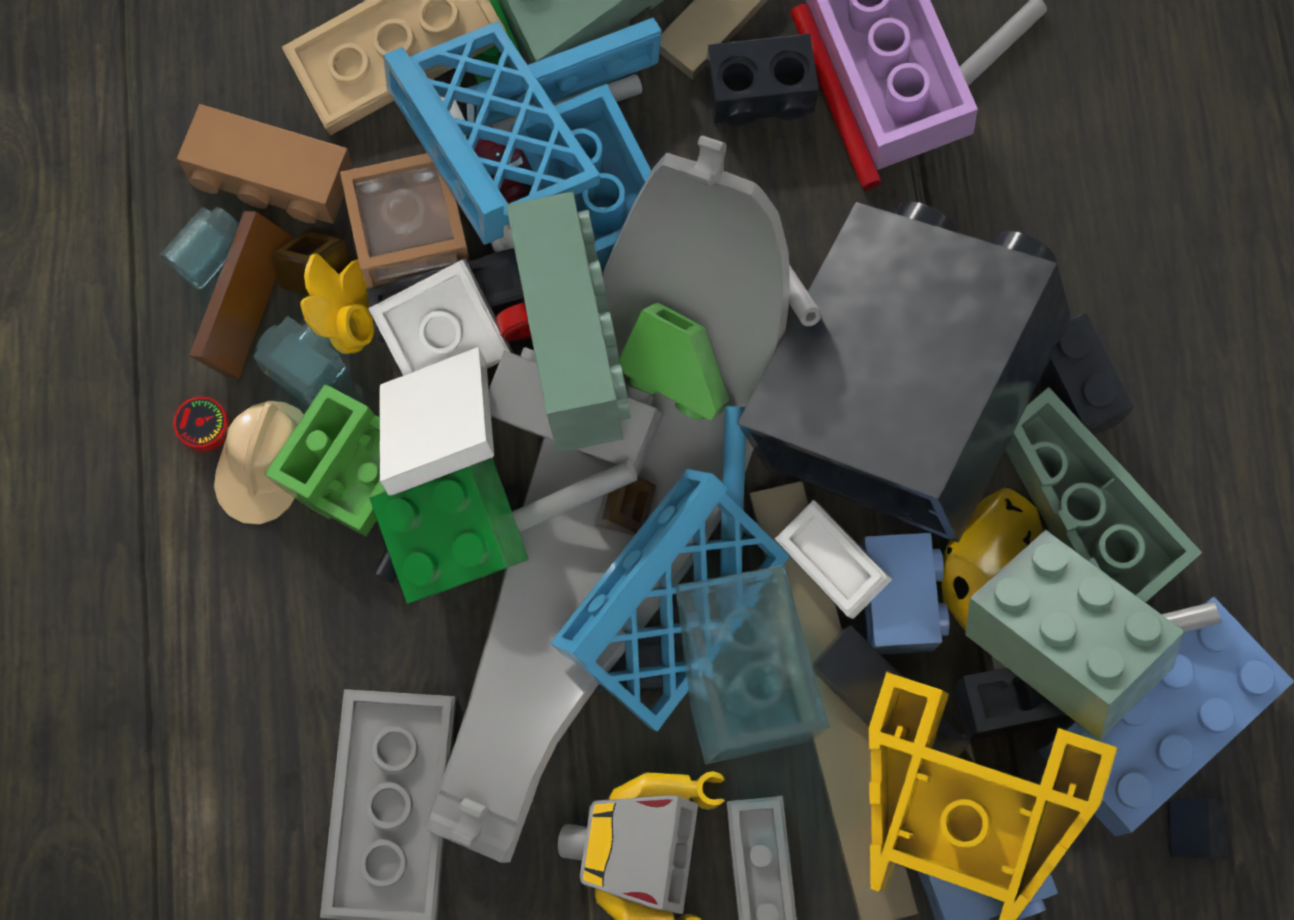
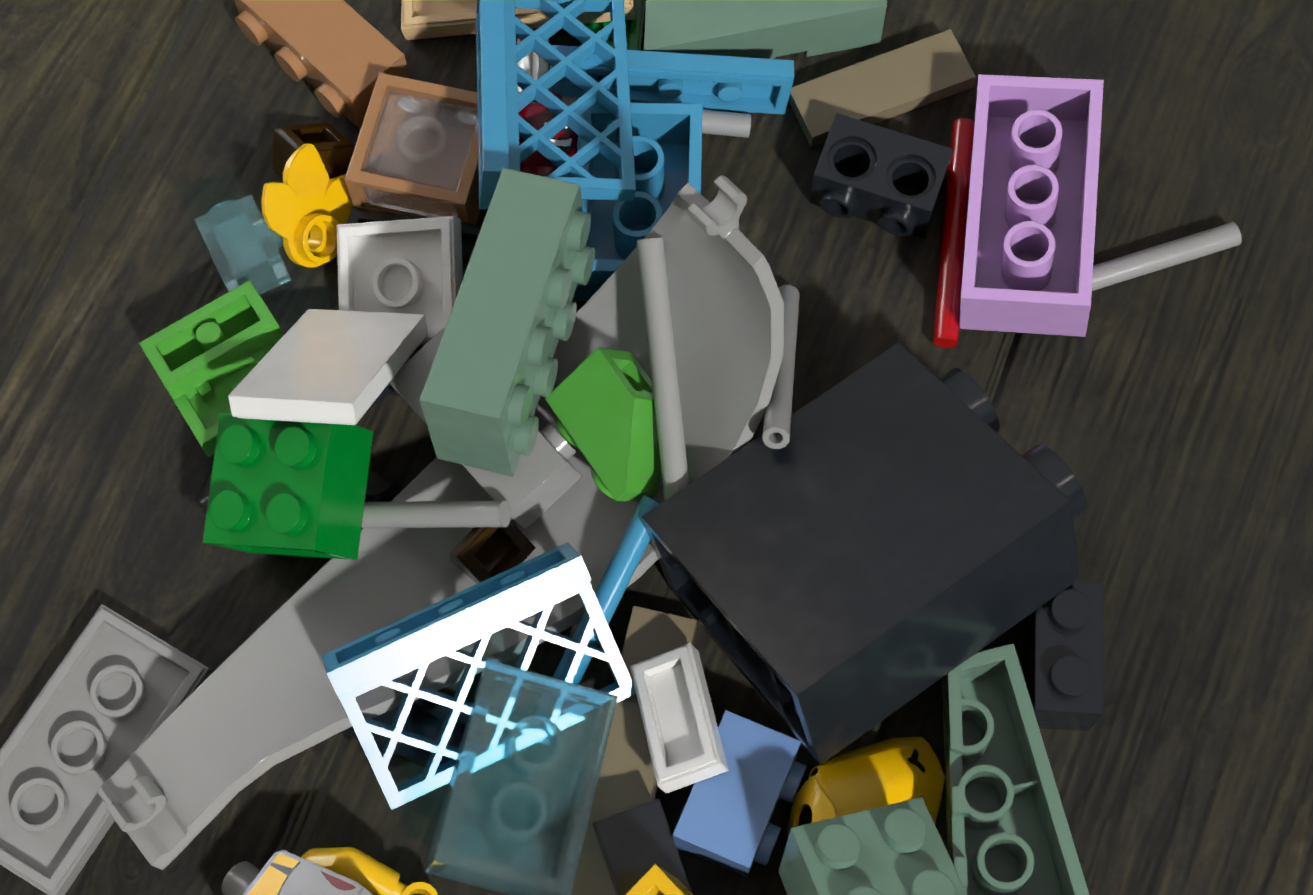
camera: 30 degrees right, 5 degrees down
clear light blue brick [160,207,239,290] -> none
tile [173,396,231,452] -> none
reddish brown tile [189,211,292,379] -> none
tan piece [214,401,304,524] -> none
none -> light grey piece [637,238,689,500]

